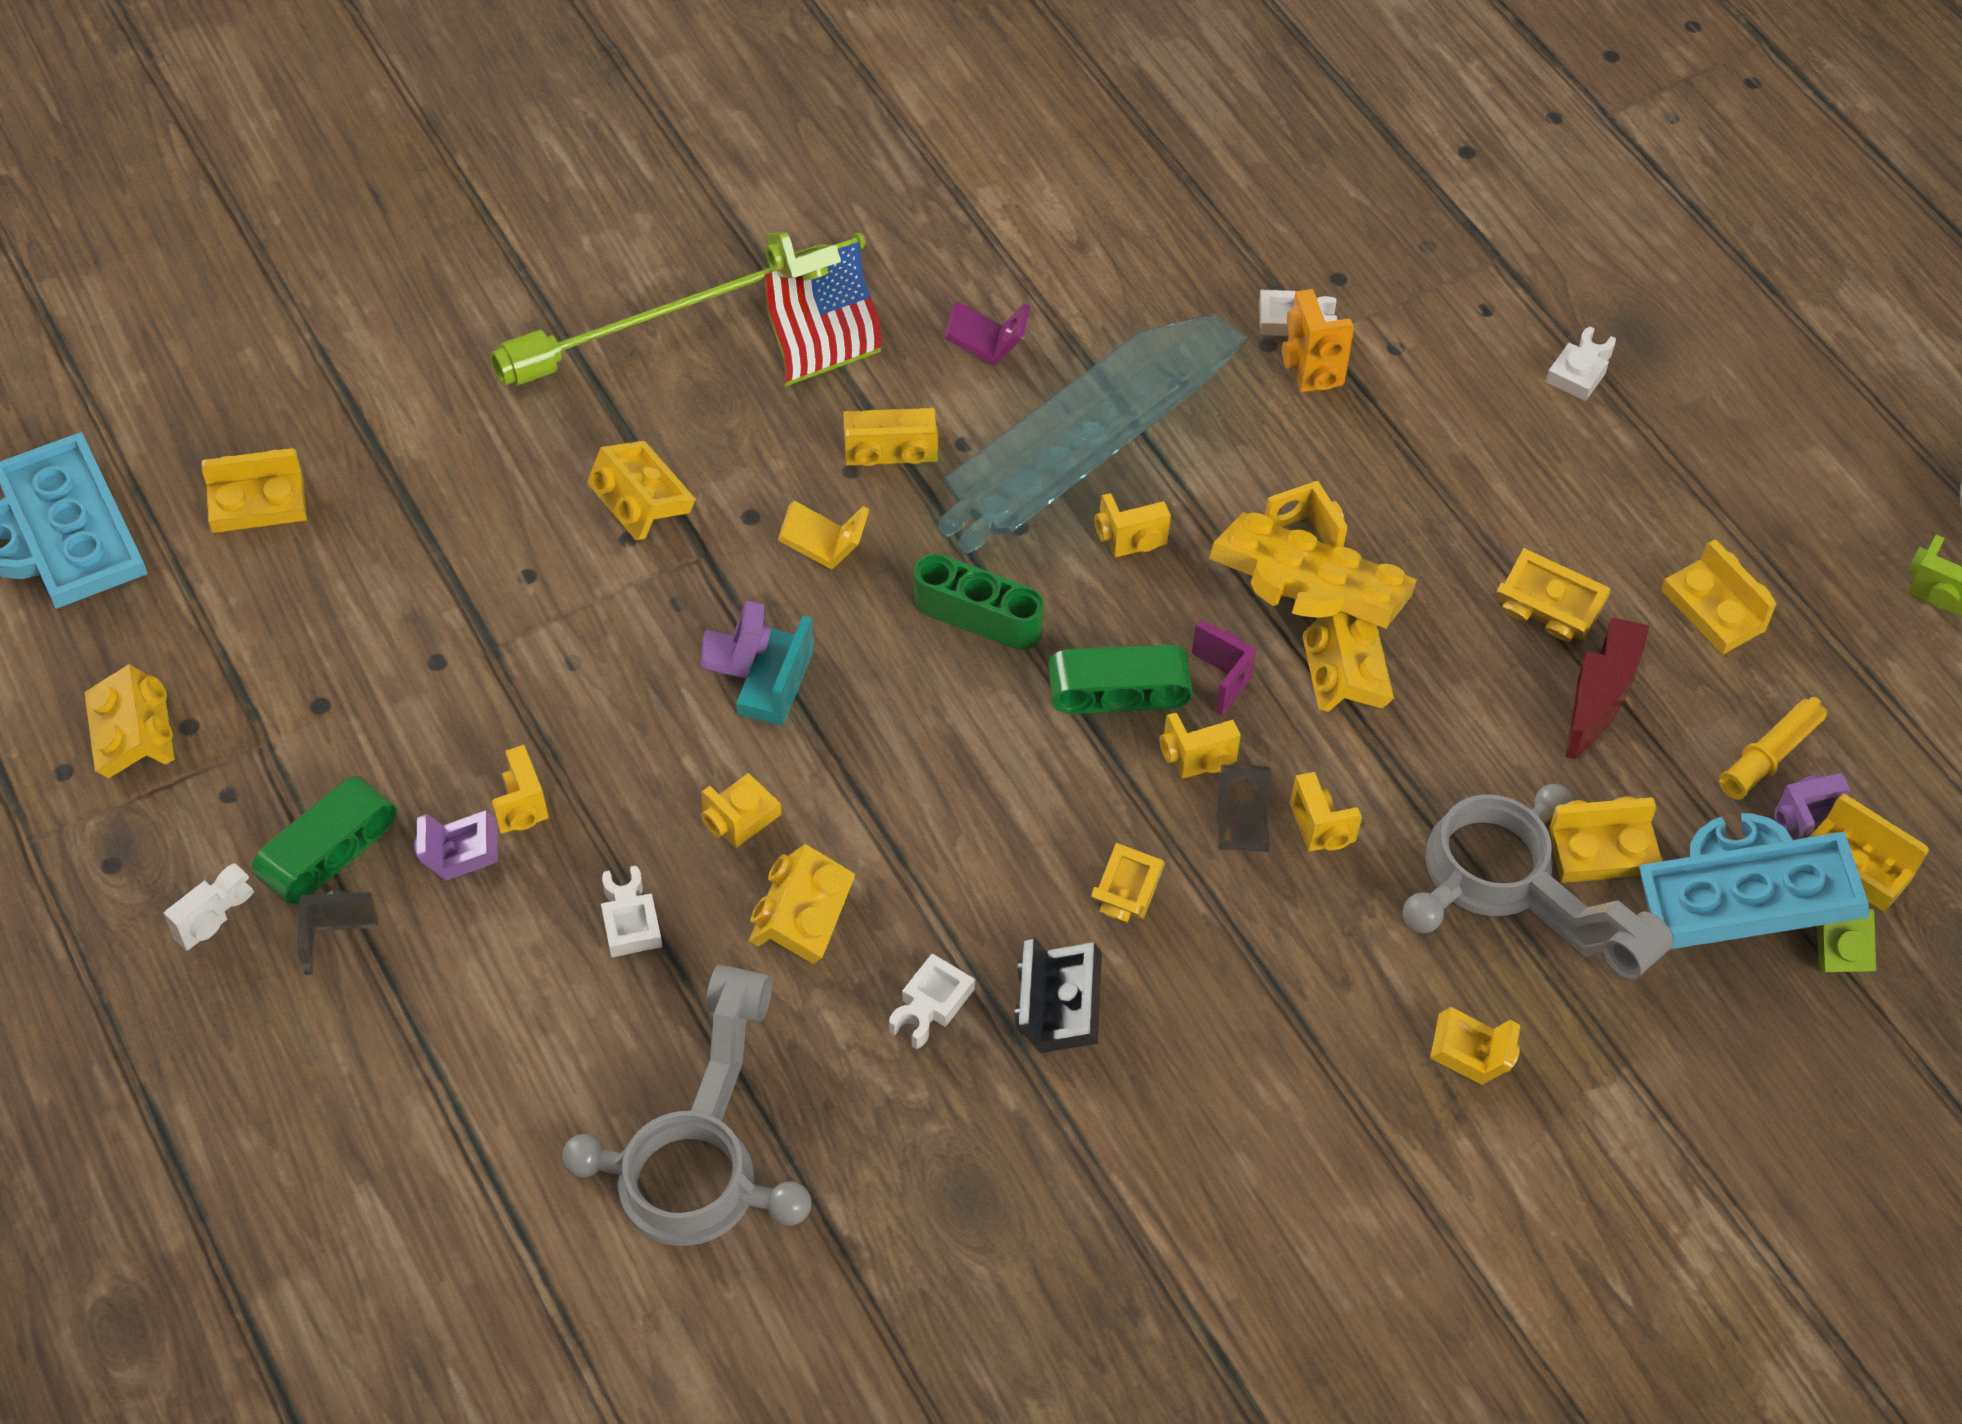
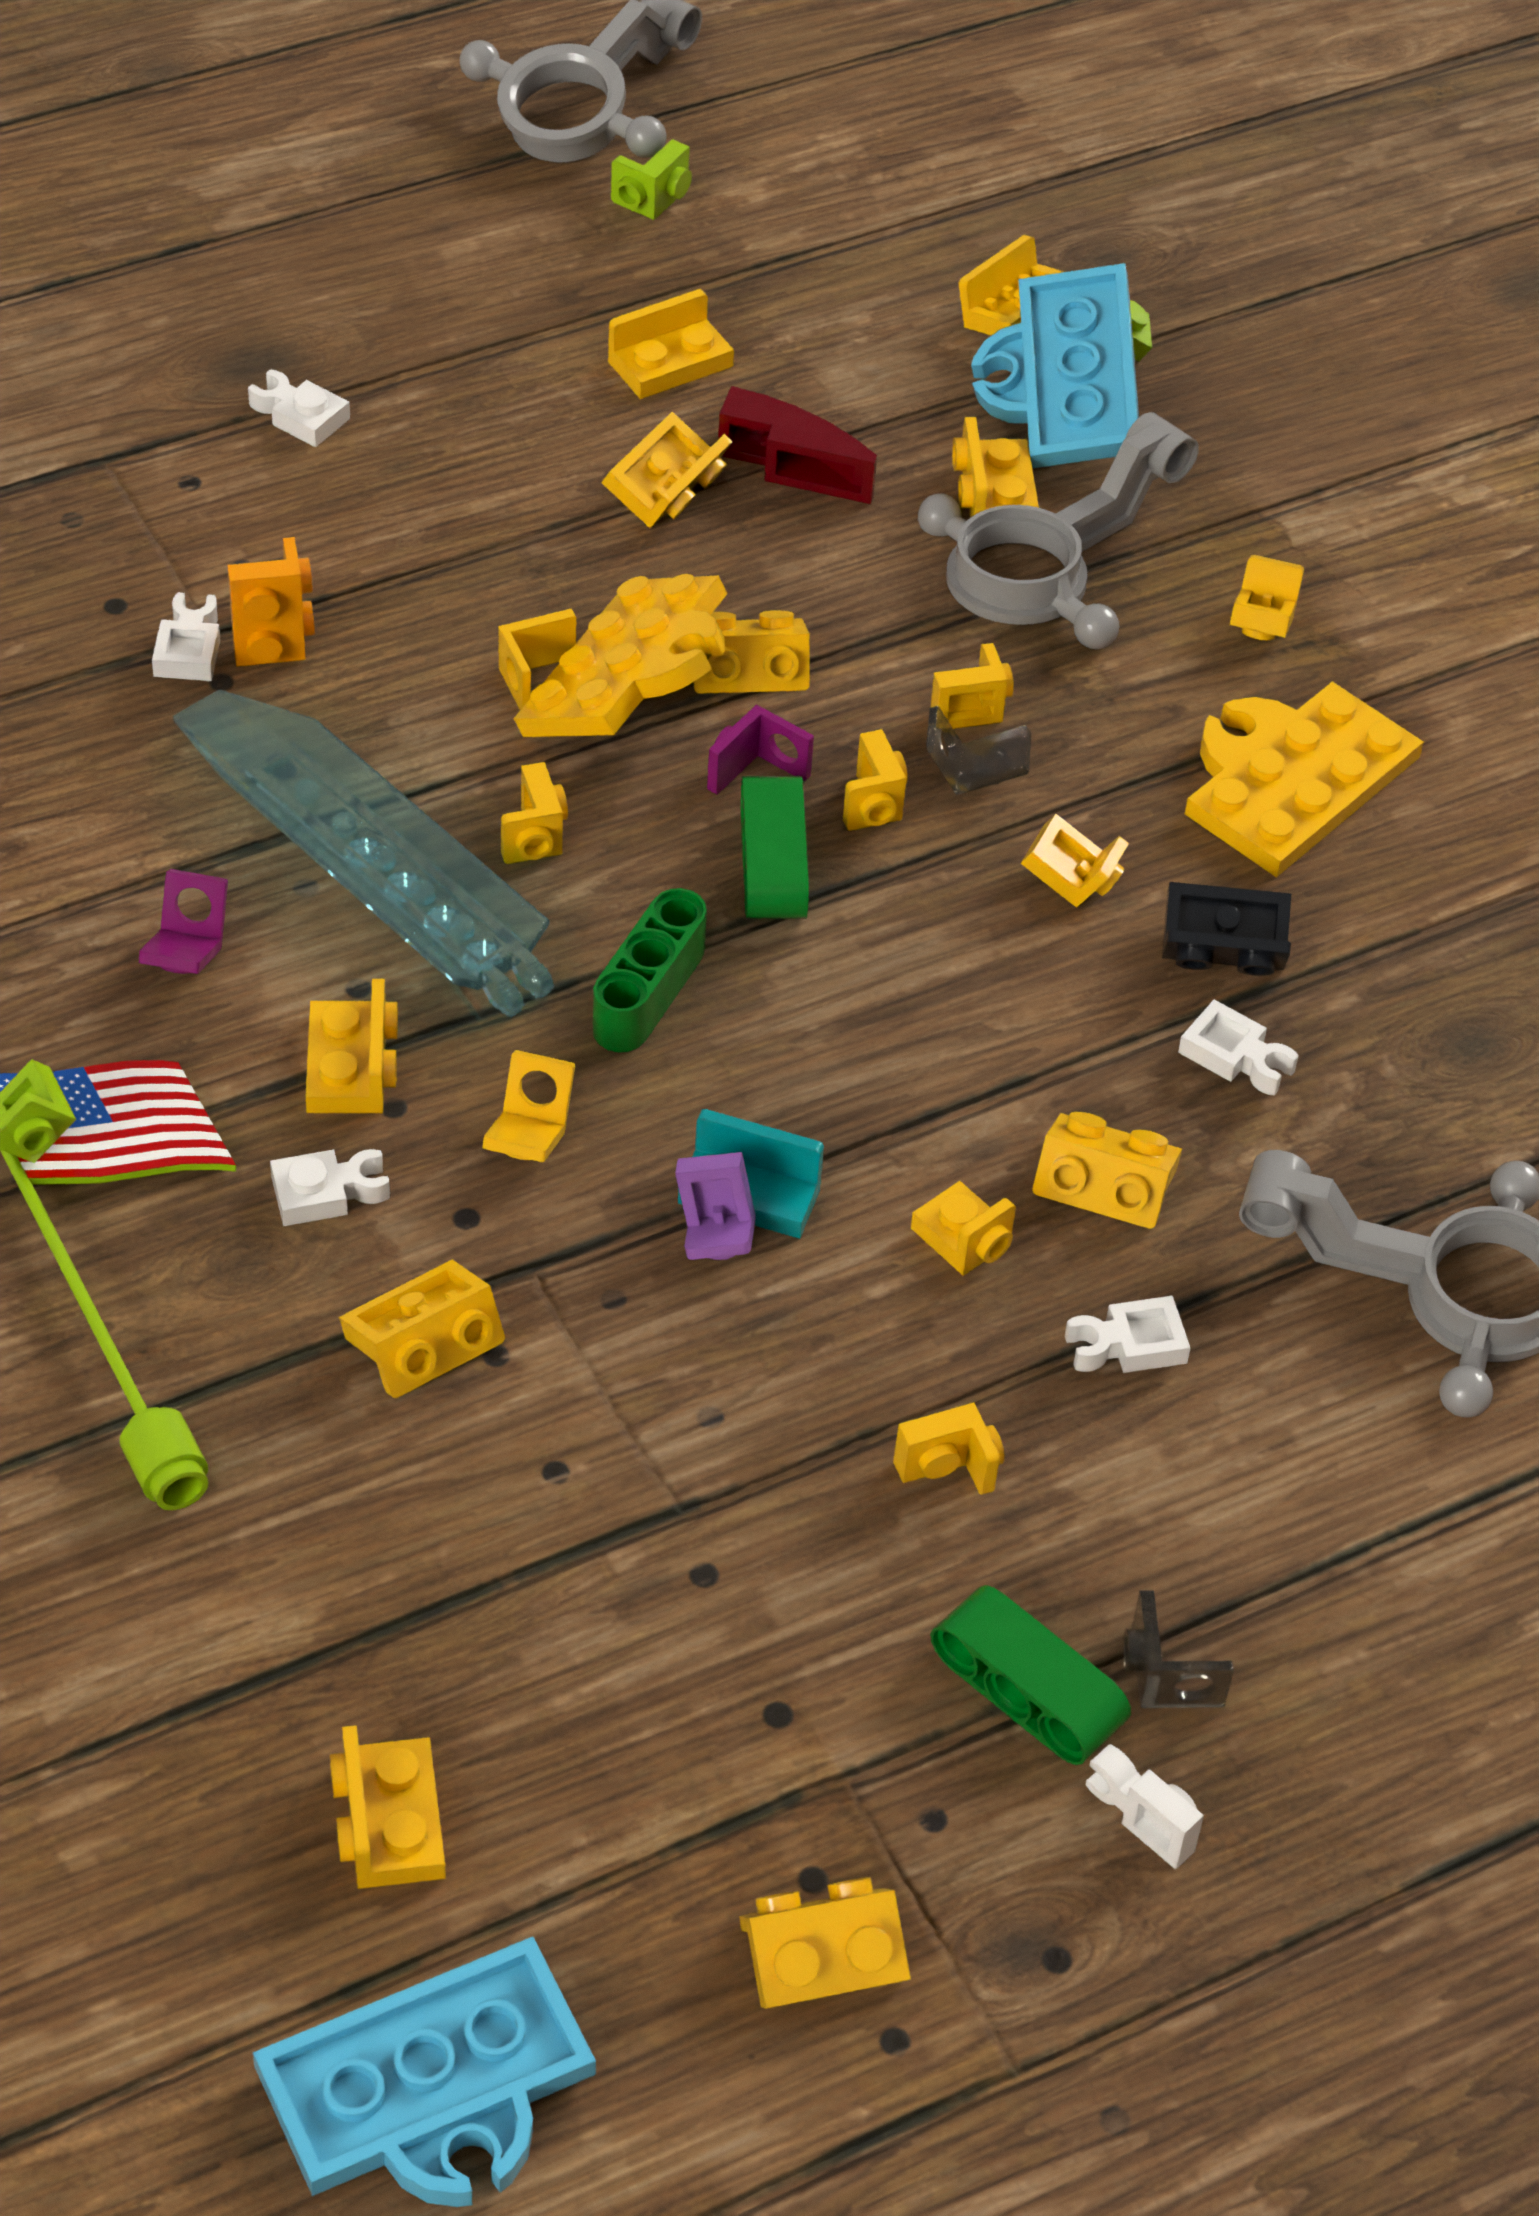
camera: 90 degrees left, 5 degrees down
medium lavender bracket [414,810,498,881] -> none
yellow axle [1719,697,1827,800] -> none
medium lavender bracket [1774,773,1850,840] -> none
none -> white plate [270,1149,390,1226]
none -> yellow plate [1184,681,1424,878]

